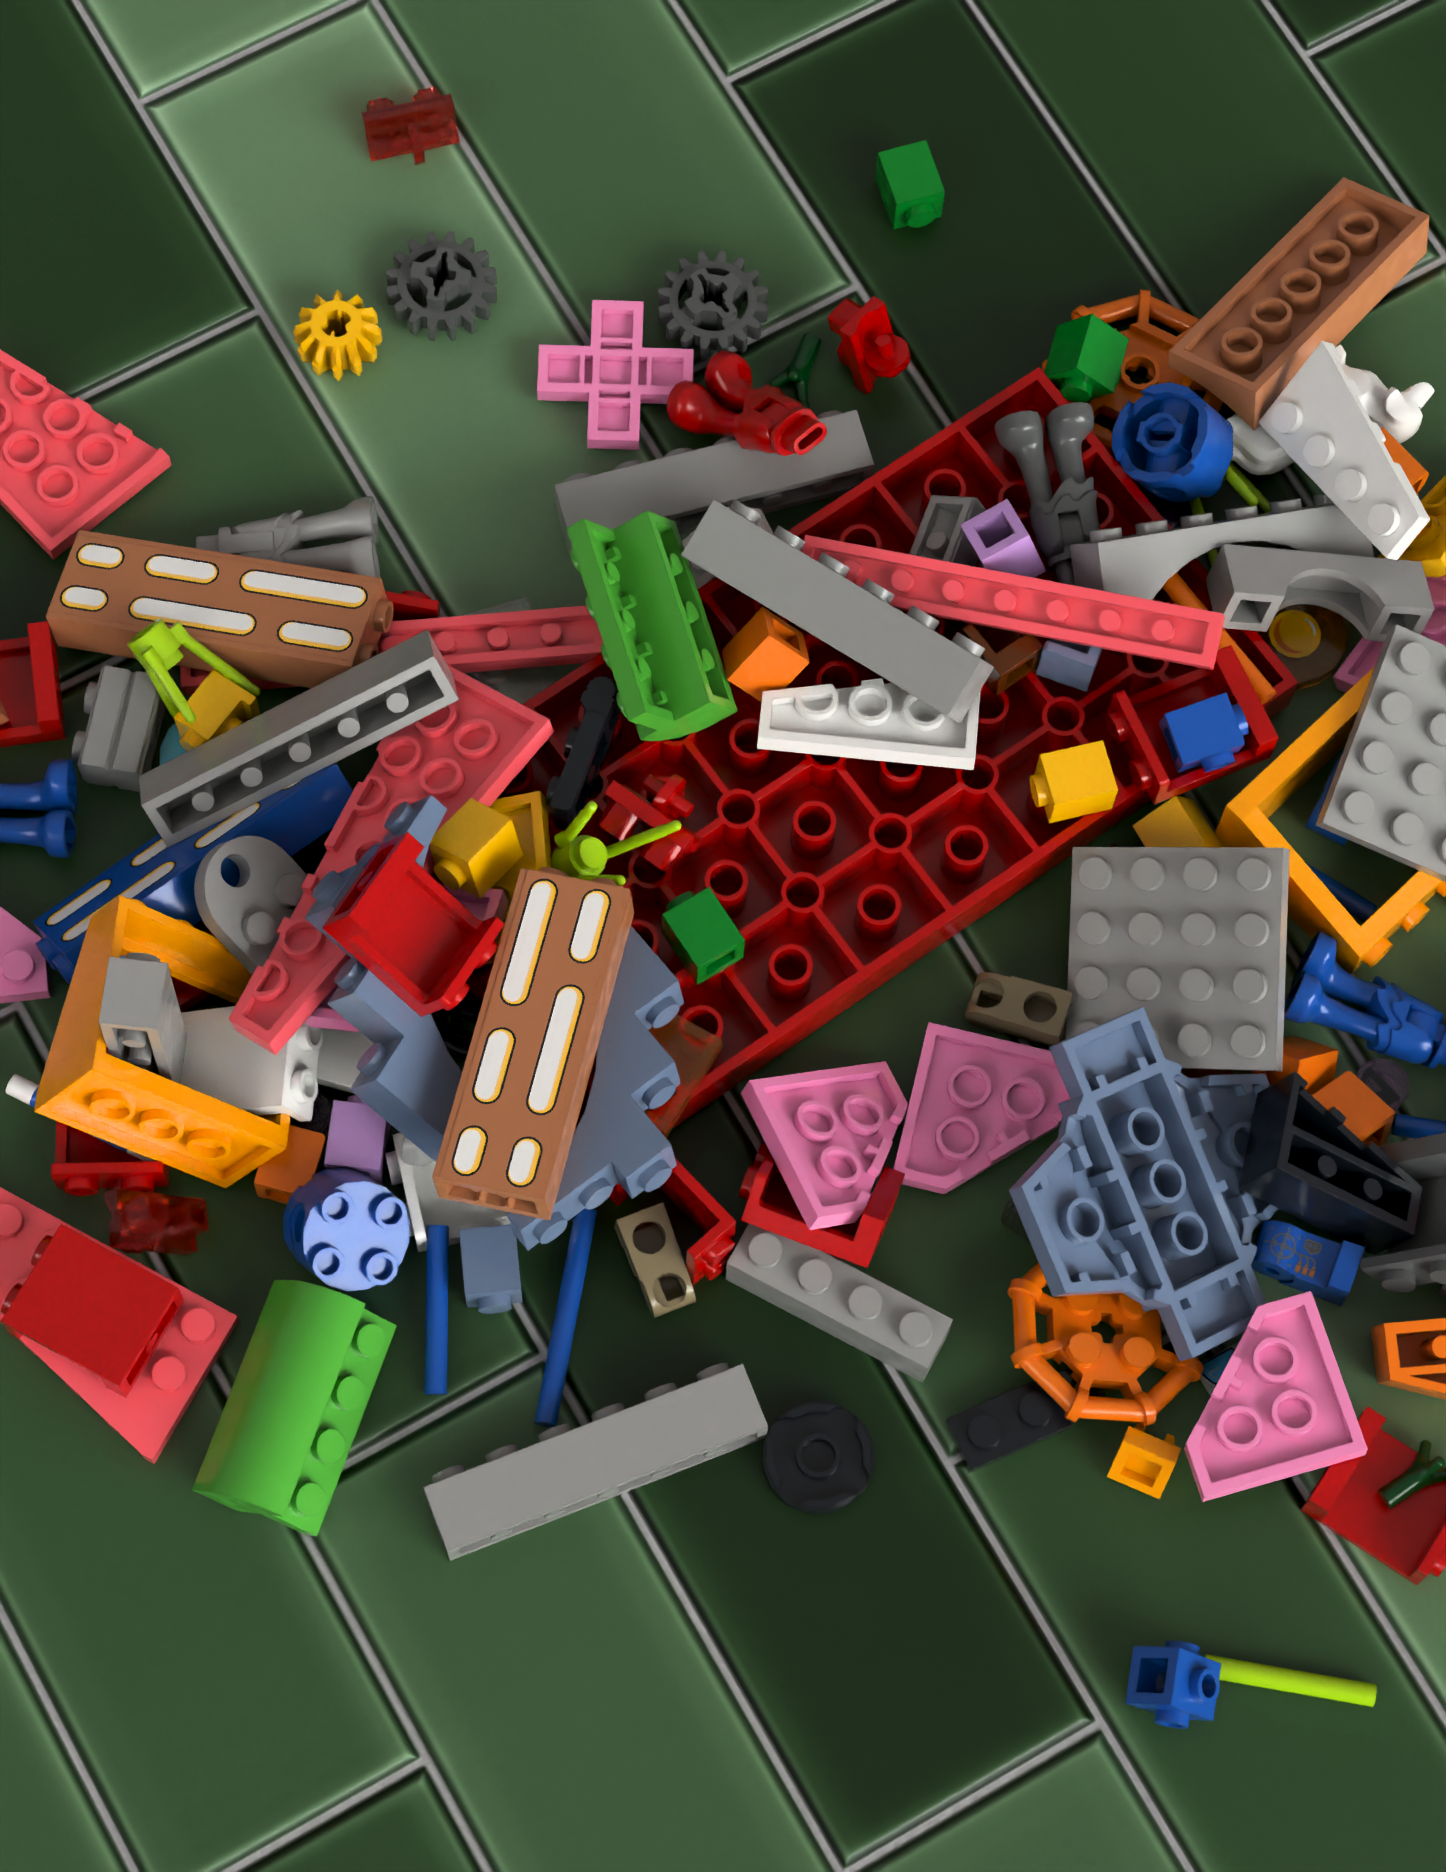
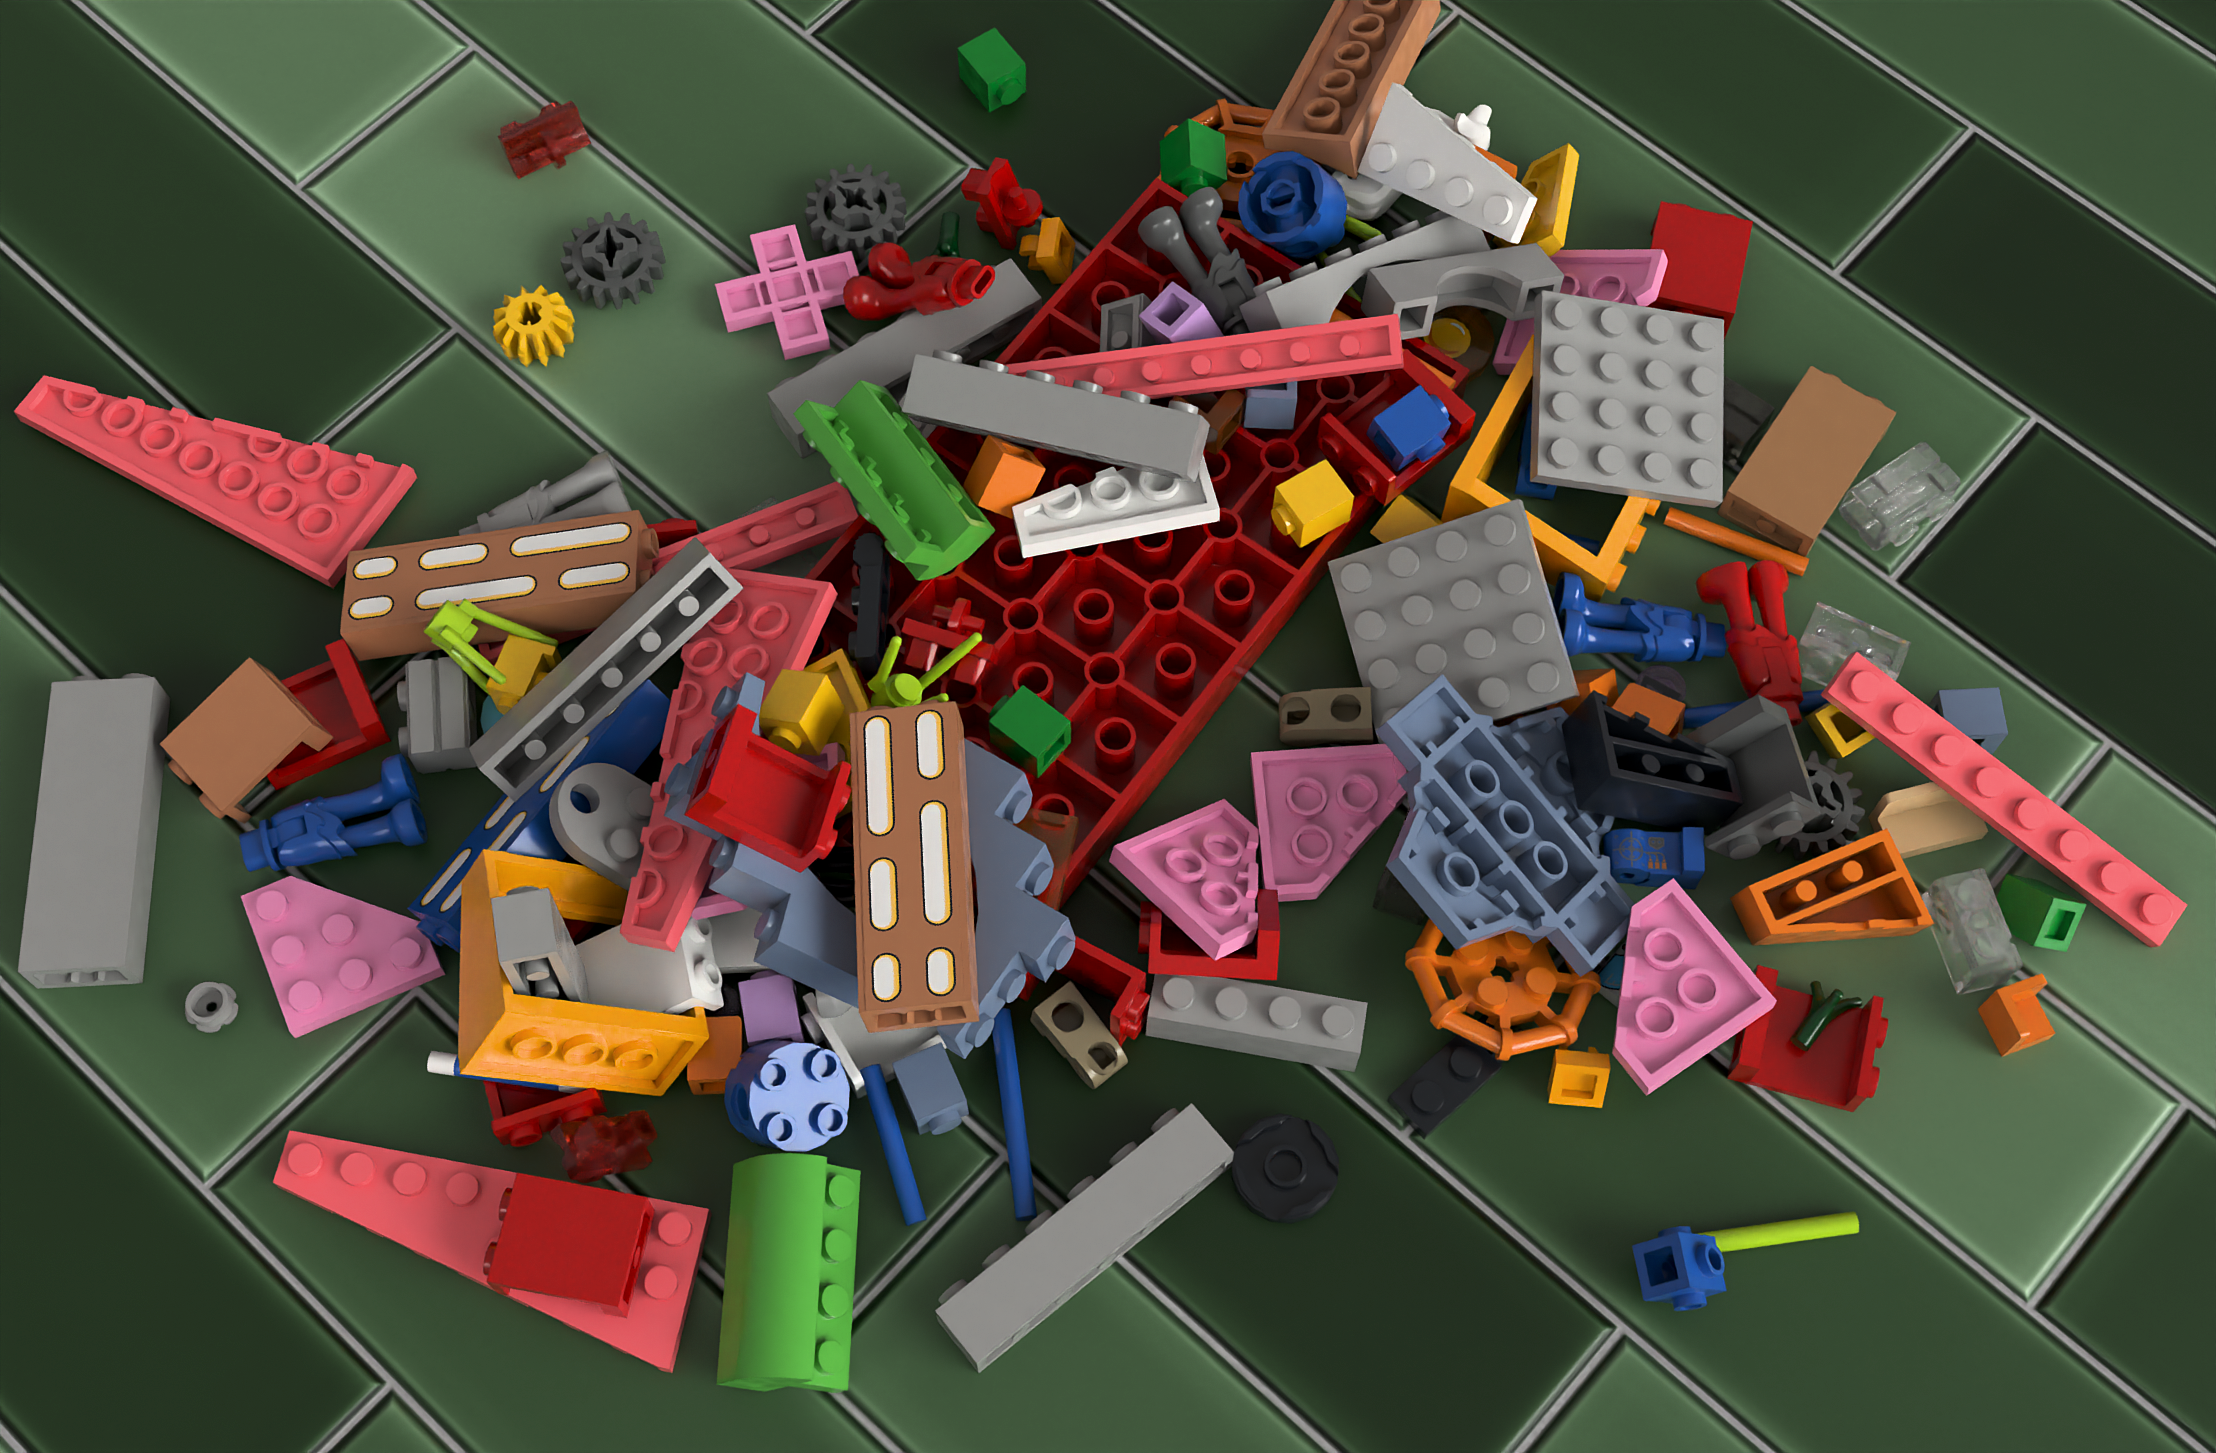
camera: 15 degrees left, 5 degrees down
none -> light orange tile [1019,217,1076,284]

